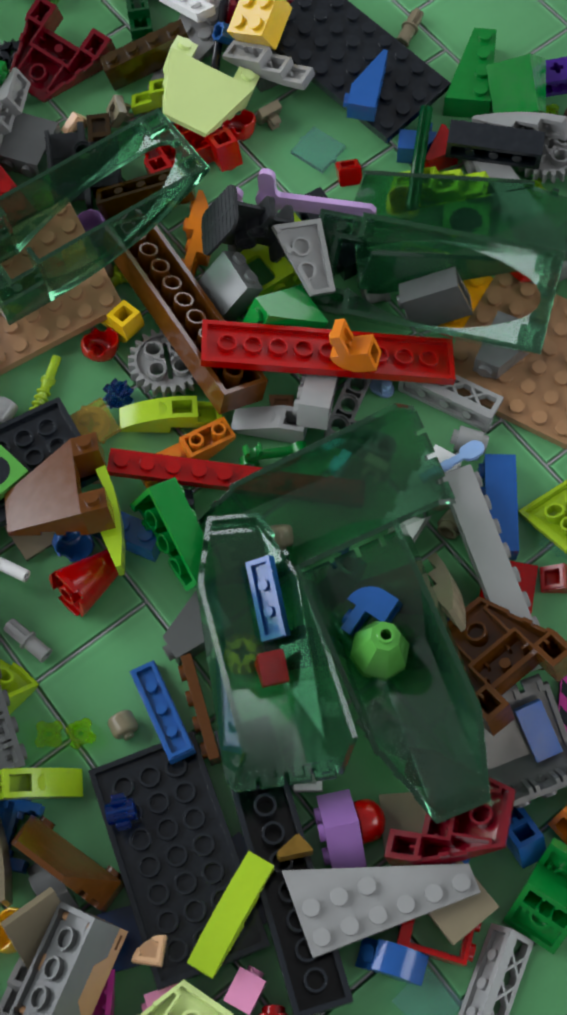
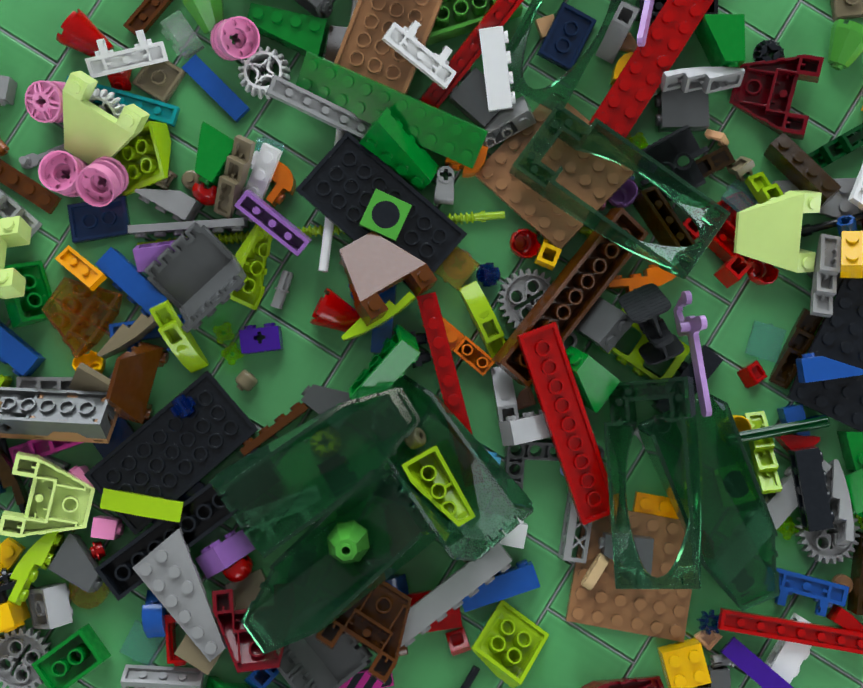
camera: 70 degrees right, 20 degrees up
blue tile [130,660,196,765] -> none
light nougat tile [131,935,168,968] -> none
green bar [239,441,307,467] -> none
blue plate [245,555,290,642] -> none
red slope [254,649,289,688] -> none
dark tan tile [256,99,282,131] -> none
light grey wing [271,218,336,297] -> none
pearl gold slope [277,834,313,862] -> none
orange brick [329,318,382,372] -> none
blue brick [341,586,403,638] -> none
dark grey brick [396,266,473,331] -> none
light blue piece [419,440,484,484] -> none
dark tan slope [427,552,466,632] -> none
light grey brick [450,425,489,456] -> none
blue tile [513,698,563,763] -> none
none -> dark purple brick [239,323,284,354]
none -> lime wedge [401,446,476,527]
none -> tan beam [581,553,609,591]
none -> dark brown slope [768,308,823,389]

